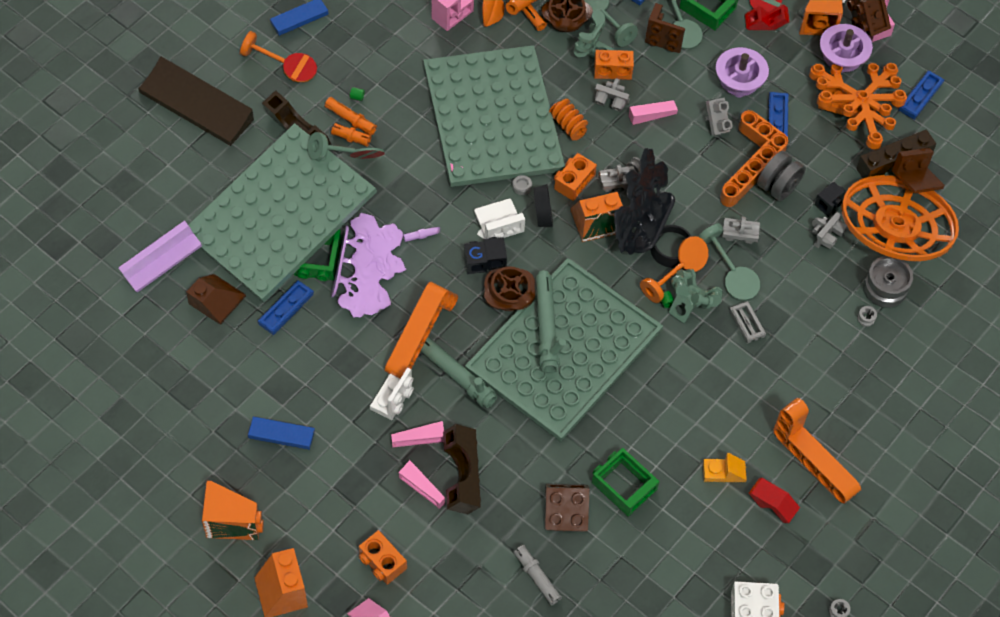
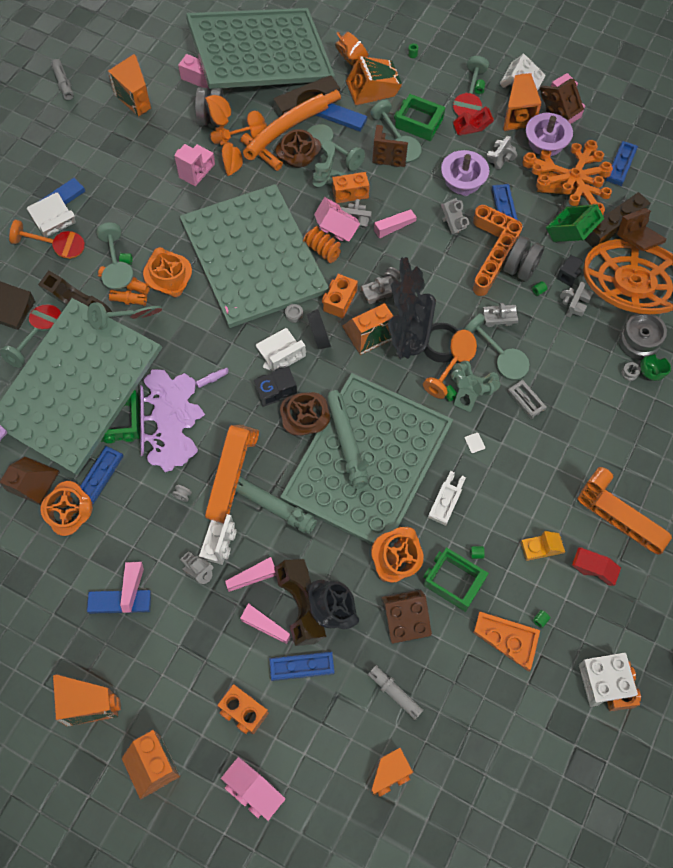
camera: 10 degrees left, 5 degrees up
none -> piece [0,305,61,368]
none -> white bracket [27,193,76,238]
none -> orange piece [41,481,93,536]
none -> sand green piece [96,222,133,290]
none -> bright pink piece [120,562,144,613]
none -> orange piece [143,247,192,297]
none -> light grey bush [172,485,192,502]
none -> light grey hips [180,552,214,584]
none -> blue tile [270,652,335,681]
none -> black piece [306,580,359,630]
none -> bright pink brick [314,197,360,242]
none -> orange piece [371,527,424,583]
none -> white hinge [428,471,466,526]
none -> white sticker [465,433,485,453]
none -> green piece [470,546,485,559]
none -> orange wing [473,612,540,672]
none -> light grey hips [487,136,517,170]
none -> green piece [532,281,548,296]
none -> green piece [532,610,550,628]
none -> green window [546,204,604,242]
none -> green hair [640,354,671,381]

